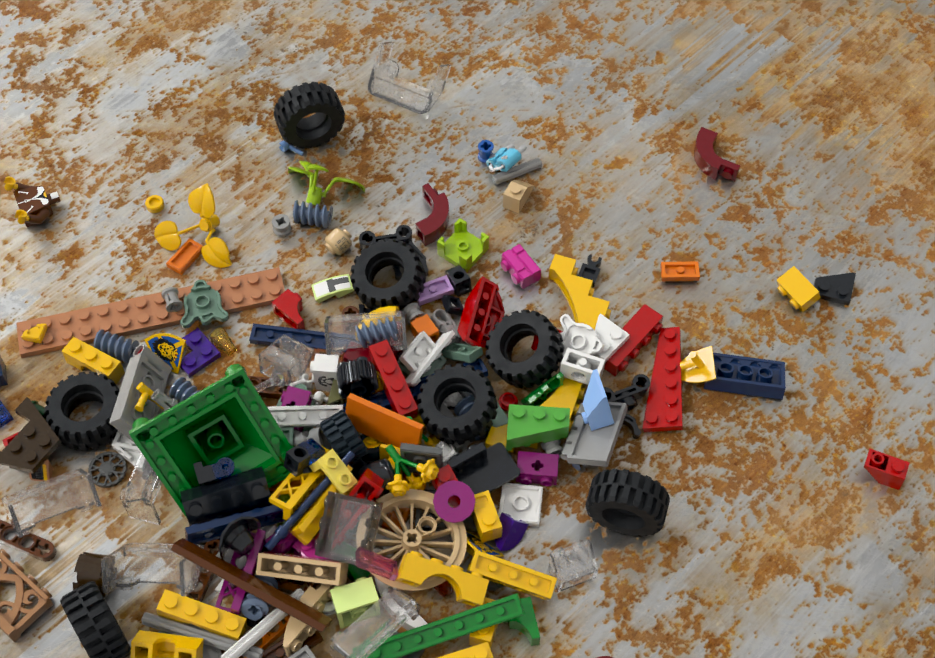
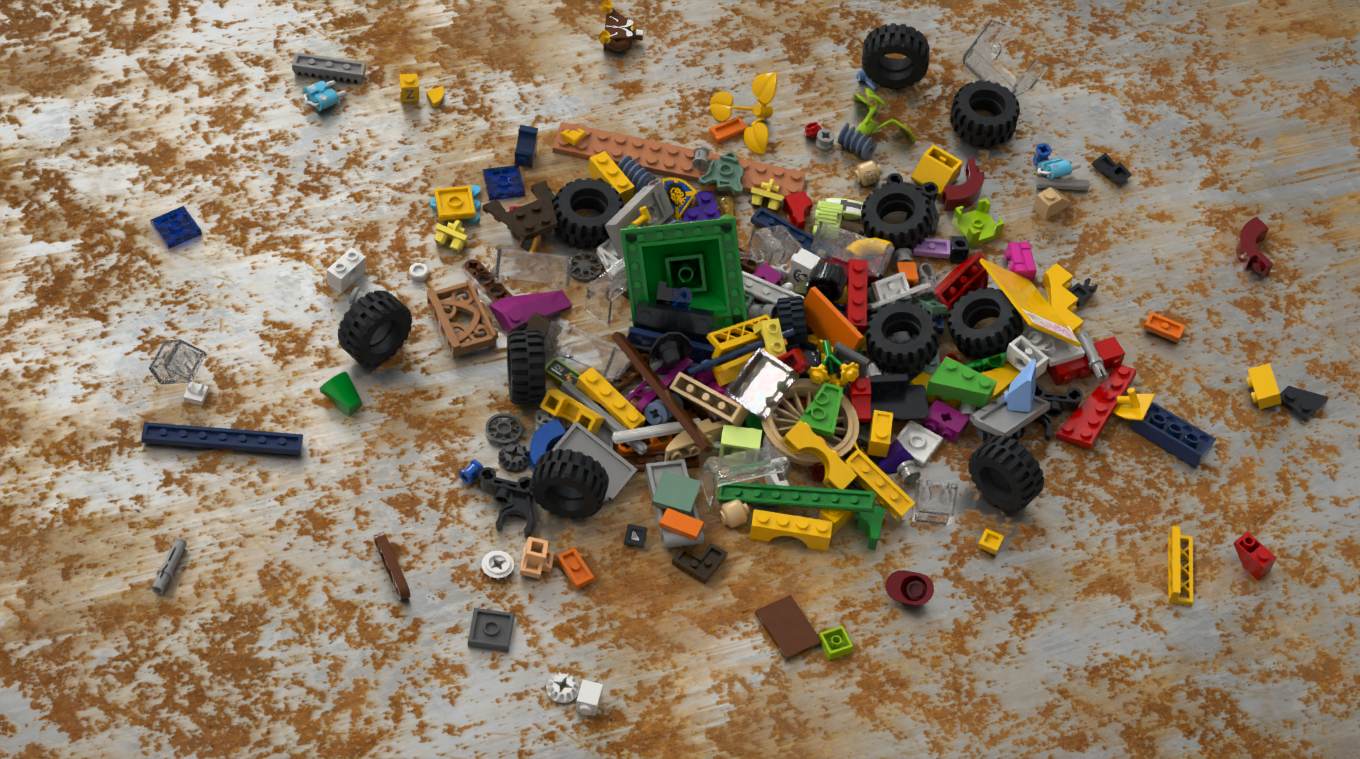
camera: 20 degrees right, 5 degrees down
yellow tile [145,195,165,213] -> none
black leg [284,438,325,477] -> none
sand blue piece [355,315,399,348] -> none
clear pink tile [355,547,398,581] -> none
magenta tile [433,480,475,523] -> none
black tile [441,295,464,316] -> none
none -> magenta wedge [489,290,572,336]
none -> tile [545,358,581,386]
none -> light yellow hips [751,179,784,210]
none -> bright green wing [796,382,844,437]
none -> red plate [804,122,822,137]
none -> yellowish green brick [812,201,843,240]
none -> light grey wheel [897,460,921,484]
none -> yellow slope [911,144,963,196]
none -> black tyre [950,80,1020,147]
none -> yellow plate [978,529,1004,555]
none -> yellow piece [979,258,1082,348]
none -> light grey pin [1077,330,1109,382]
none -> black slope [1091,153,1132,185]
none -> yellow fence [1168,526,1193,606]

